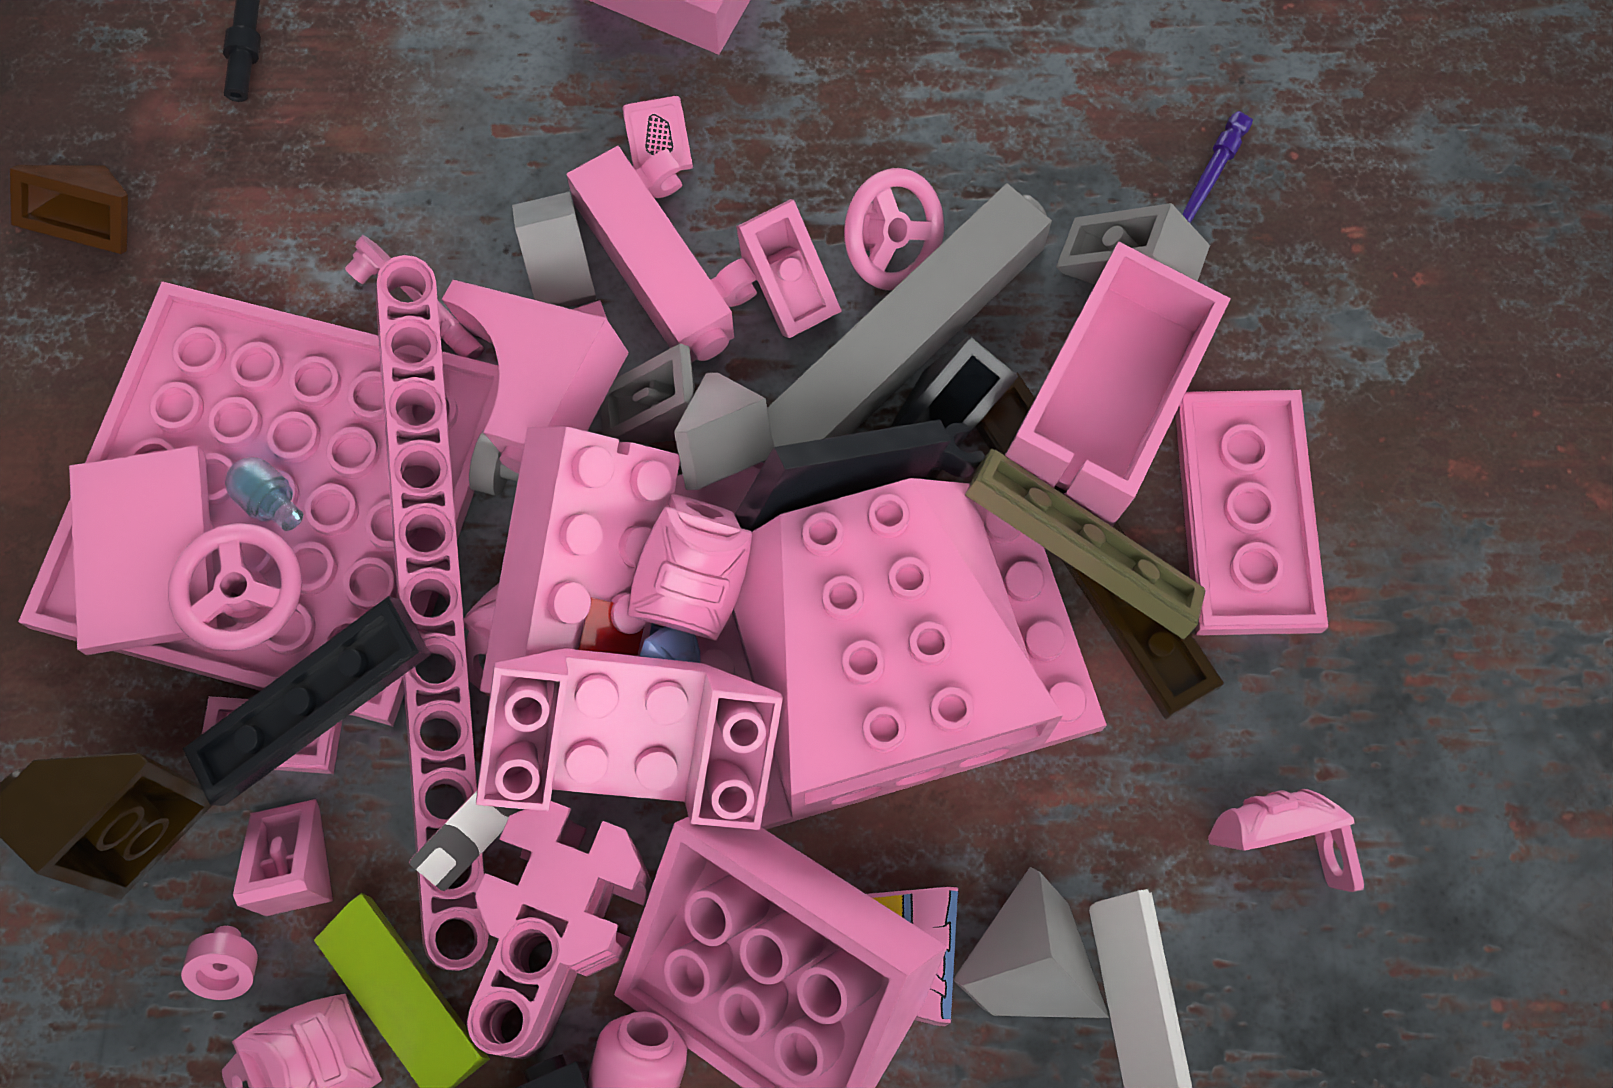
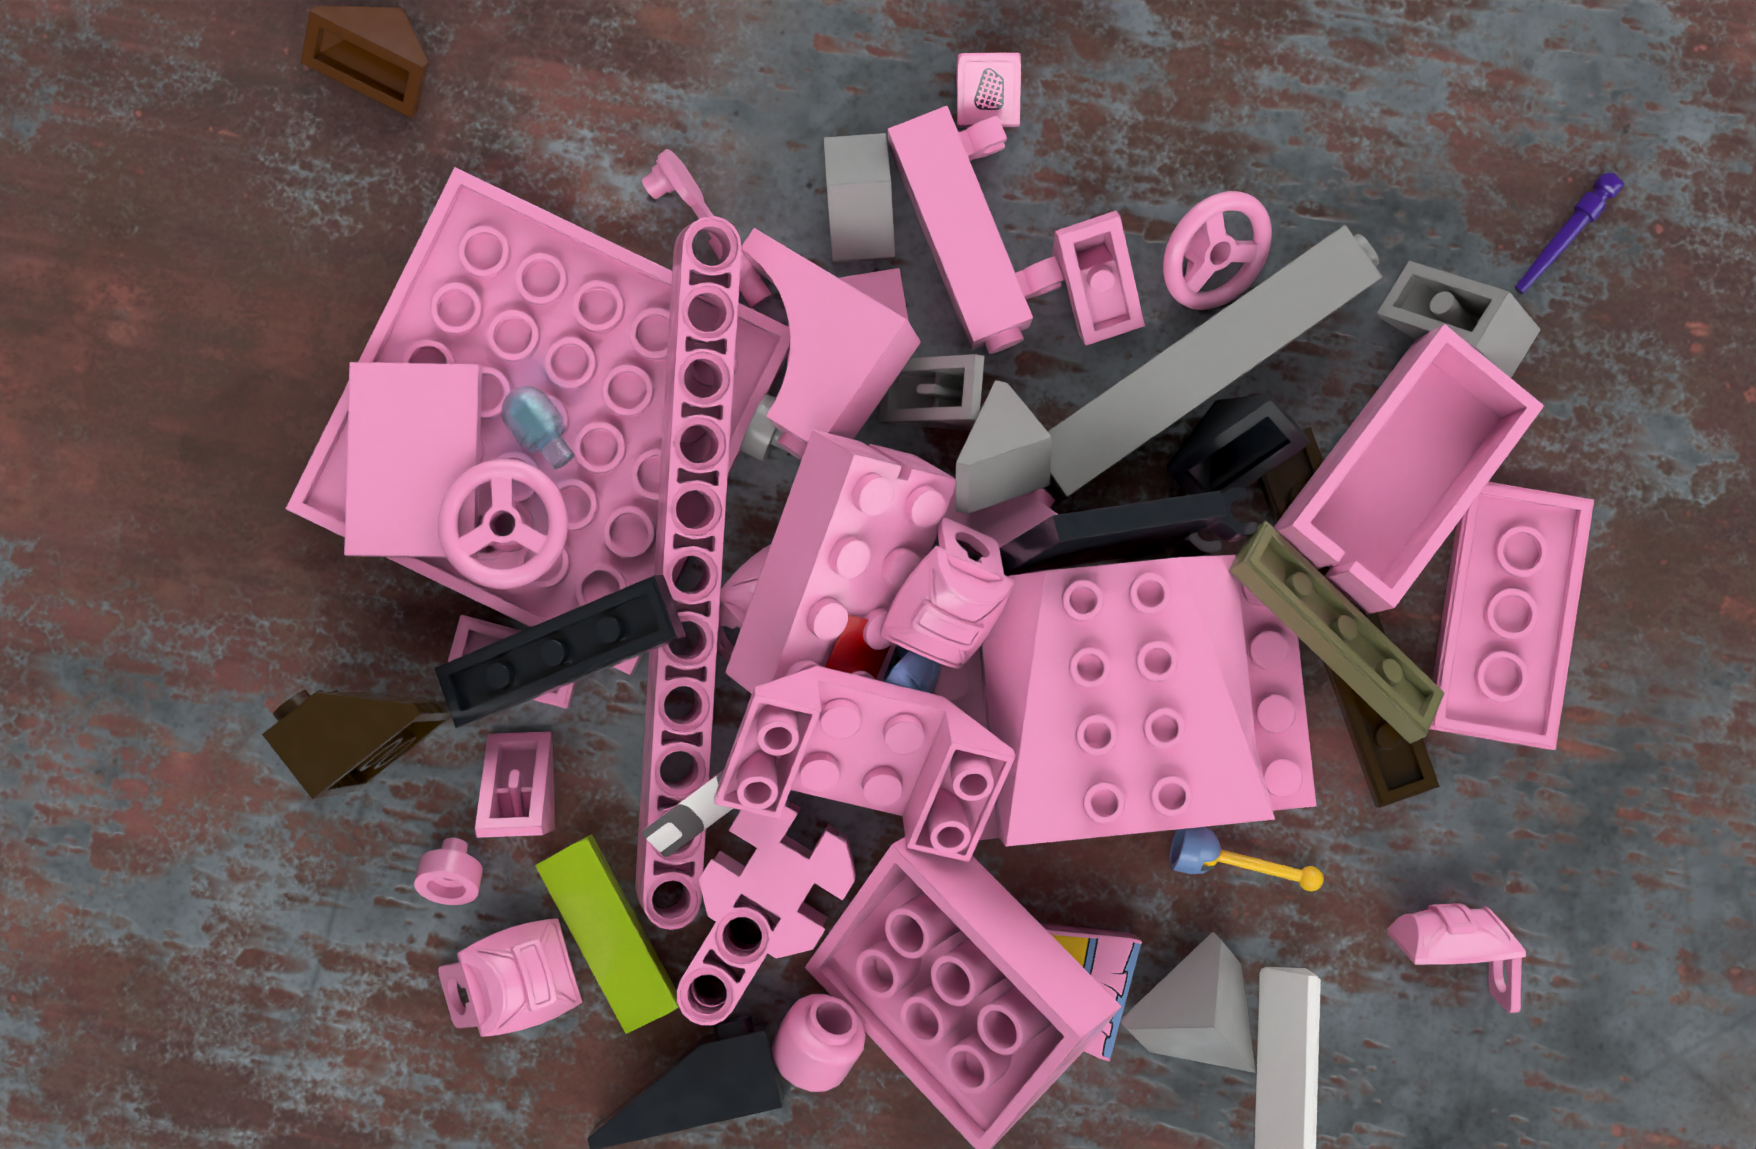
camera: 10 degrees right, 15 degrees up
none -> hinge [1169,827,1324,892]

